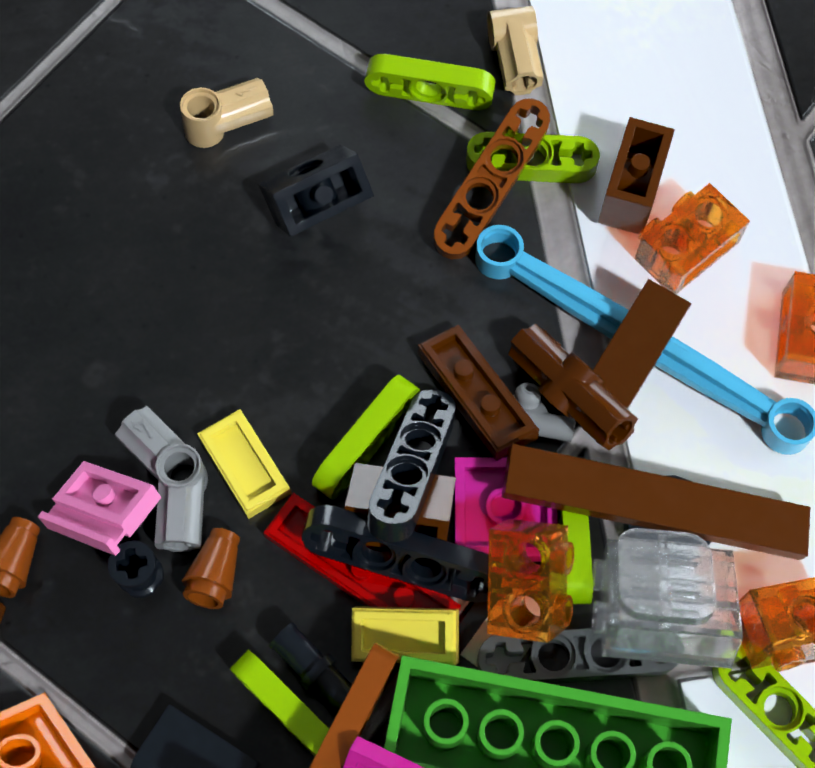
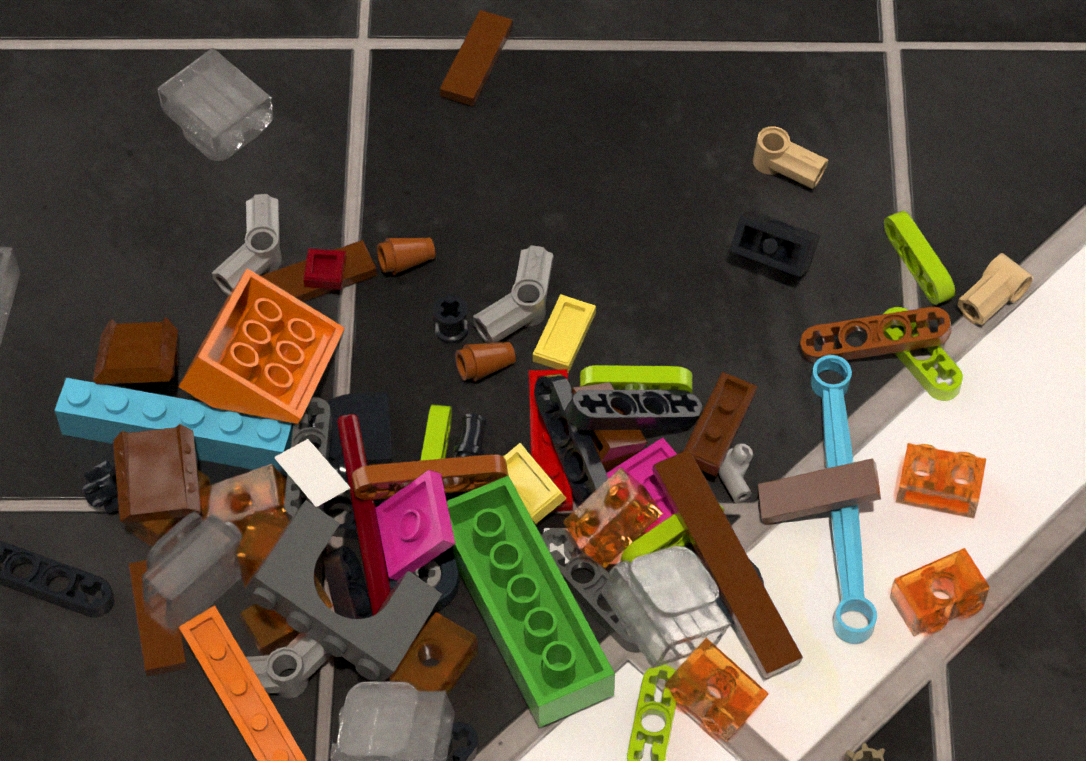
camera: 55 degrees right, 10 degrees down
bright pink plate [37,461,162,556] -> none
reddish brown piece [508,323,638,450] -> none
reddish brown brick [598,117,675,235] -> none

